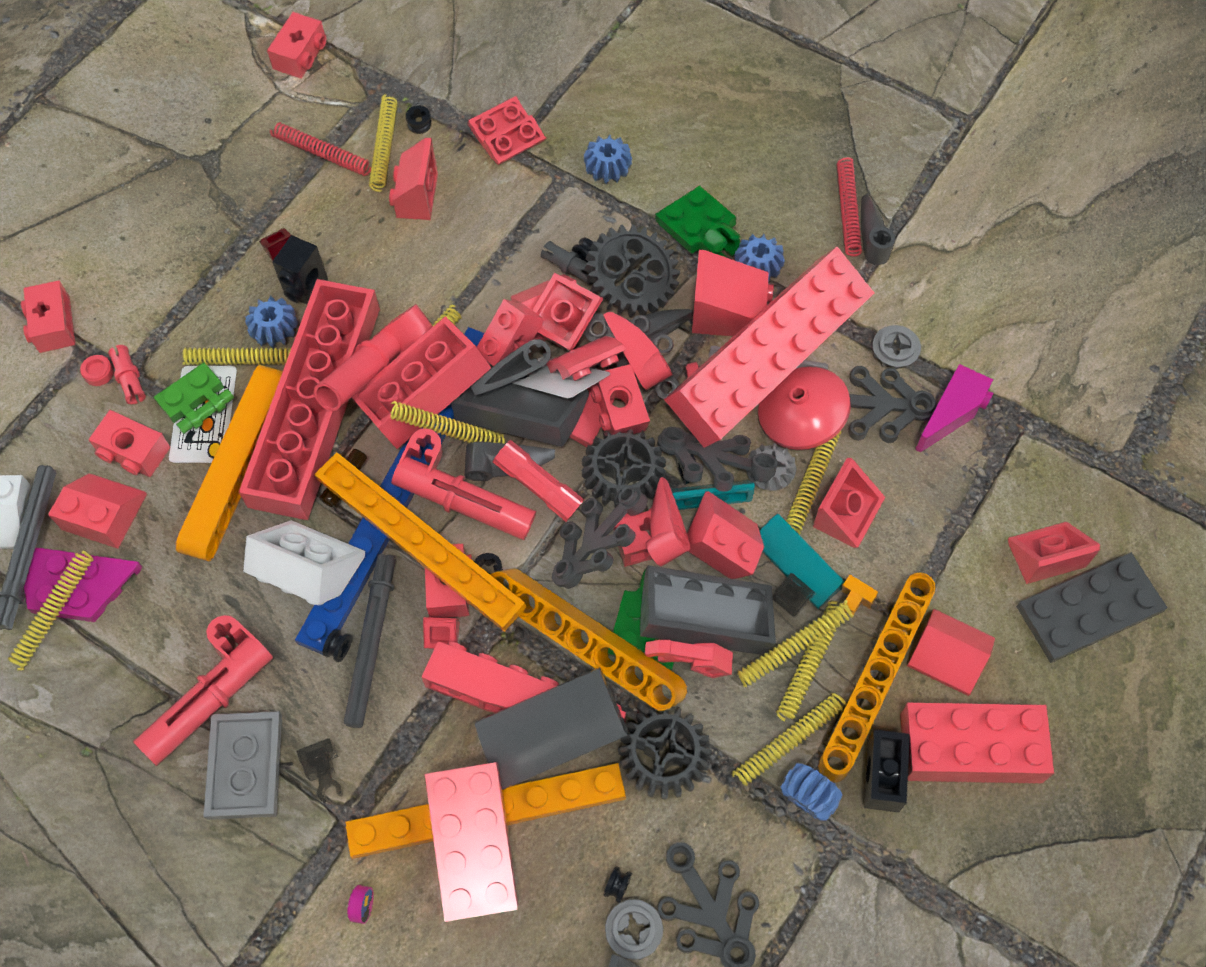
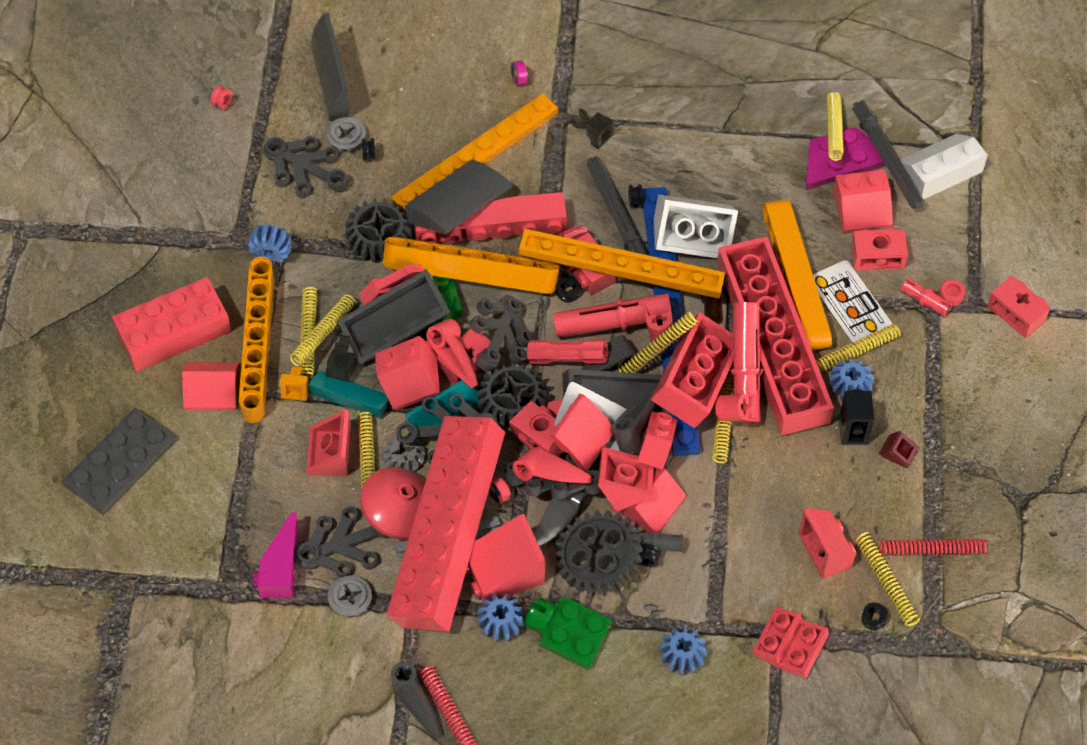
camera: 150 degrees right, 5 degrees down
coral piece [133,615,273,766] -> none
bright green plate [153,362,234,434] -> none
light grey plate [203,712,282,820] -> none
coral brick [267,12,327,79] -> none
brick [425,762,518,922] -> none
light yellow piece [732,693,846,786] -> none
black brick [864,730,910,813] -> none
coral slope [1008,522,1100,584] -> none

